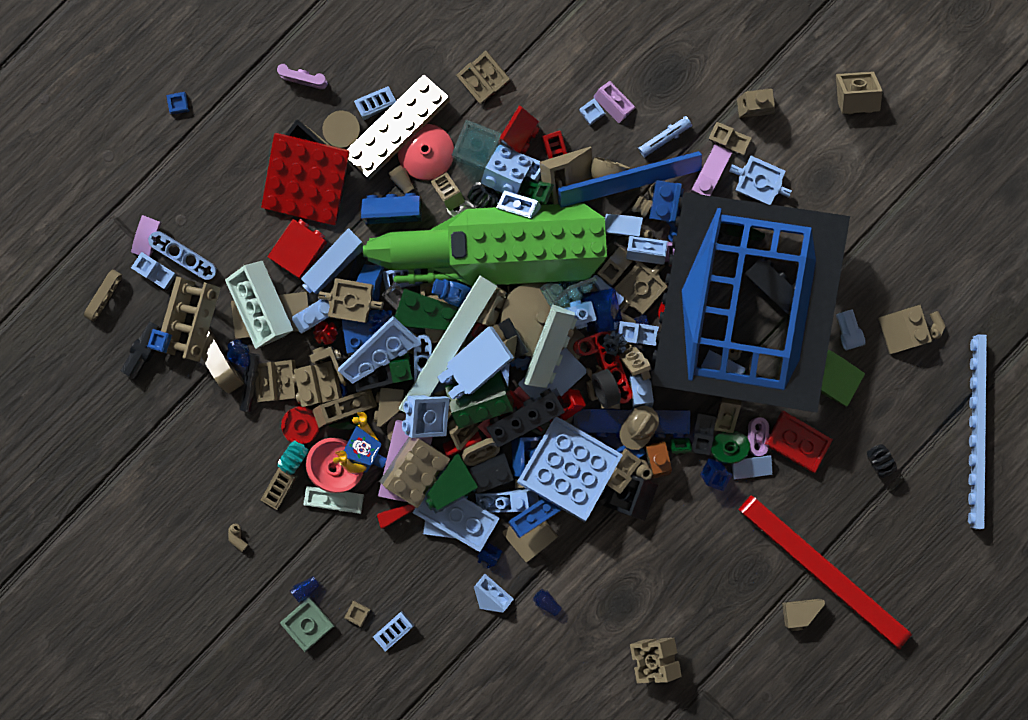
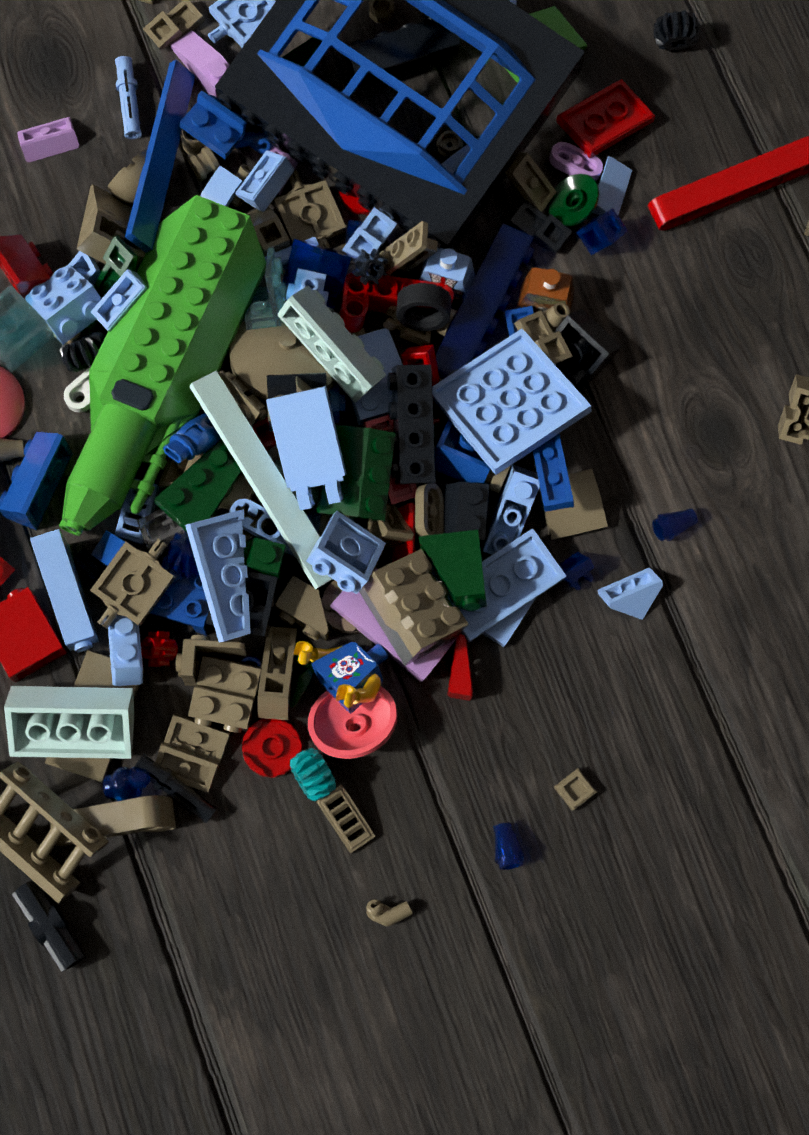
camera: 75 degrees left, 10 degrees down
blue tile [147,329,172,353] -> none
sand green plate [280,597,335,652] -> none
light aqua tile [304,486,364,514] -> none
light blue slope [373,611,414,651] -> none
dark tan slope [431,172,465,211] -> none
red slope [541,131,567,159] -> none
light blue tile [579,98,605,125] -> none
dark tan piece [620,406,659,450] -> none
dark green slope [670,438,692,456] -> none

